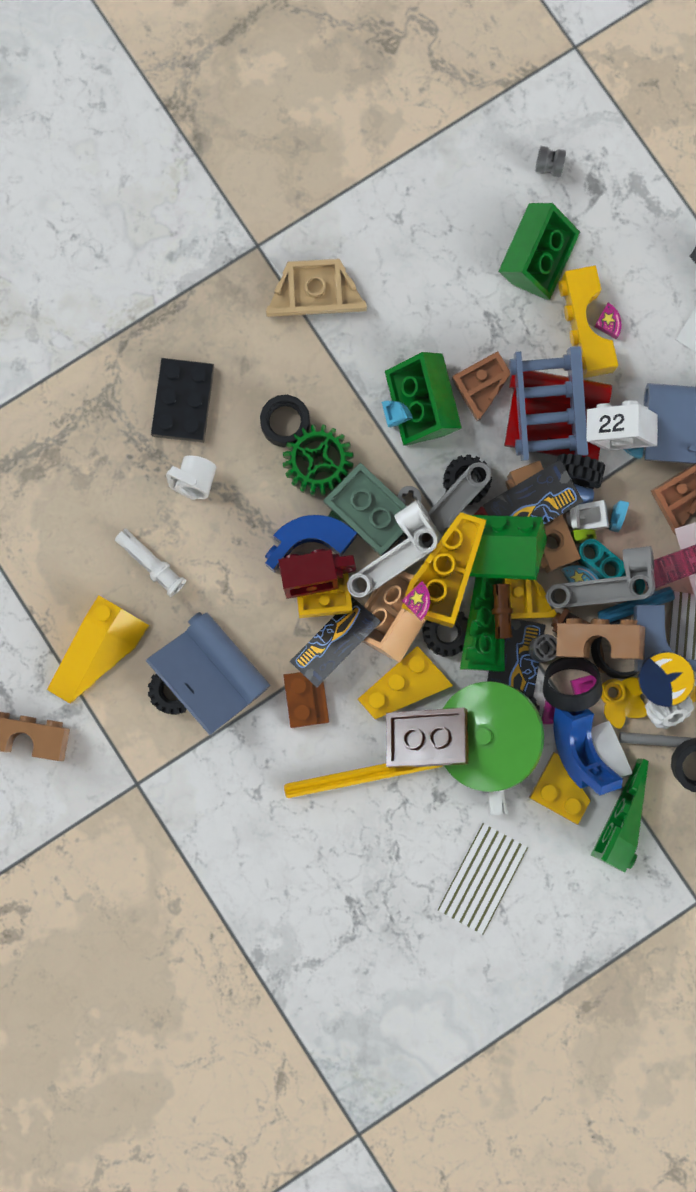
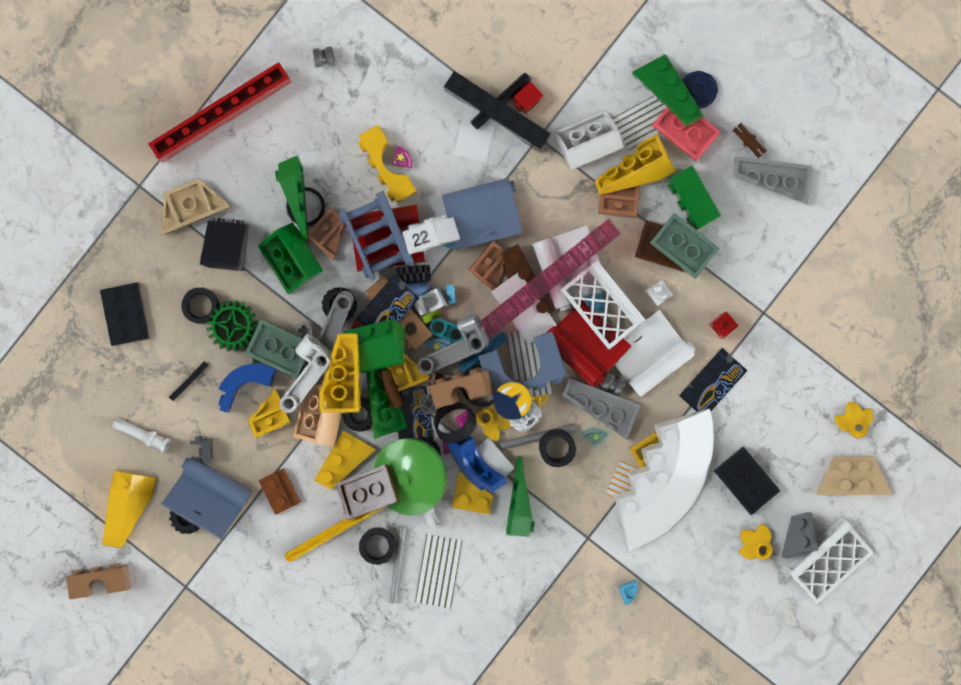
camera: 10 degrees left, 5 degrees up
white piece [166,456,217,500] -> none
dark red hinge [278,549,356,599] -> none
black sticker [289,597,381,687] -> none
medium azure tile [382,401,413,427] -> none
dark pink tile [402,582,430,621] -> none
green slope [498,203,580,300] -> none
none -> red brick [148,62,292,163]
none -> black piece [169,361,208,401]
none -> dark grey bracket [190,436,214,463]
none -> black slope [200,218,249,271]
none -> green wedge [275,156,309,241]
none -> black piece [286,187,325,226]
none -> black tyre [359,527,396,565]
none -> light grey bar [389,526,407,603]

